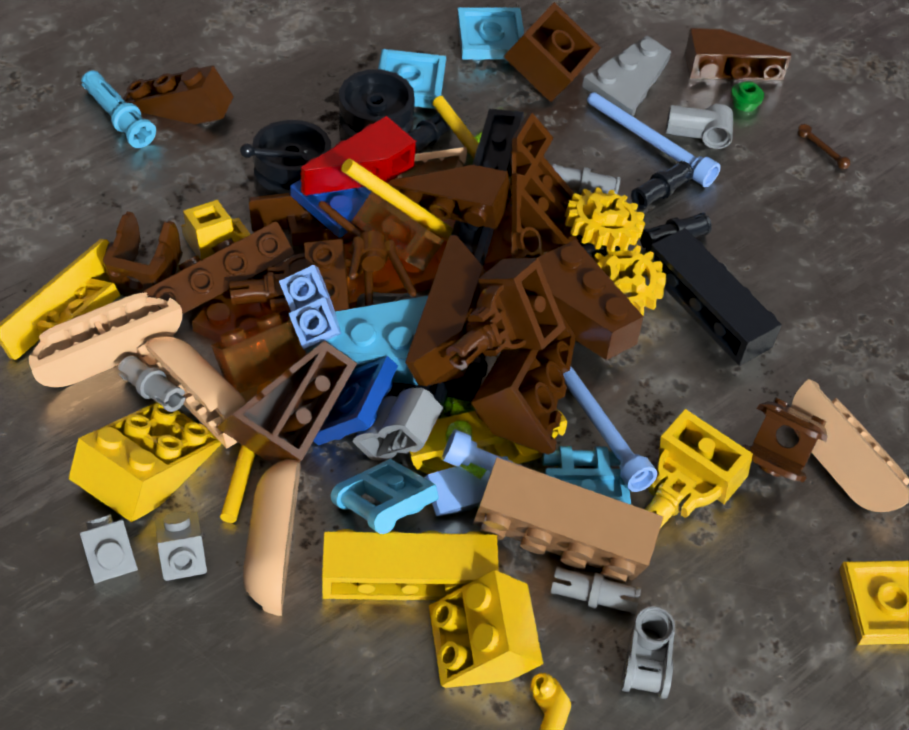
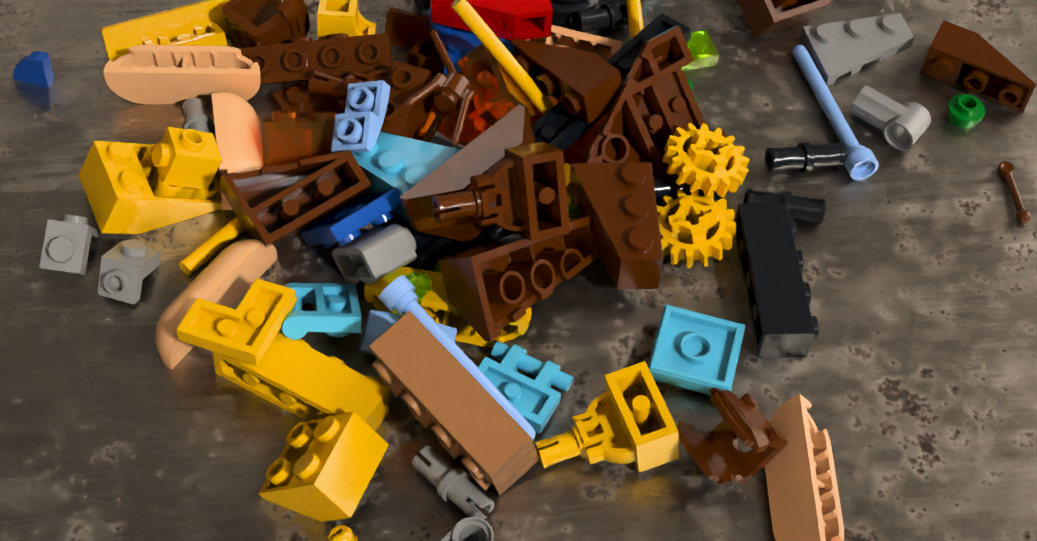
camera: 30 degrees right, 0 degrees up
light grey pin [552,163,621,195] -> none
light blue piece [563,366,657,492] -> none
none -> yellow brick [152,127,222,190]
none -> yellow plate [176,278,297,366]
none -> medium azure plate [648,304,746,396]

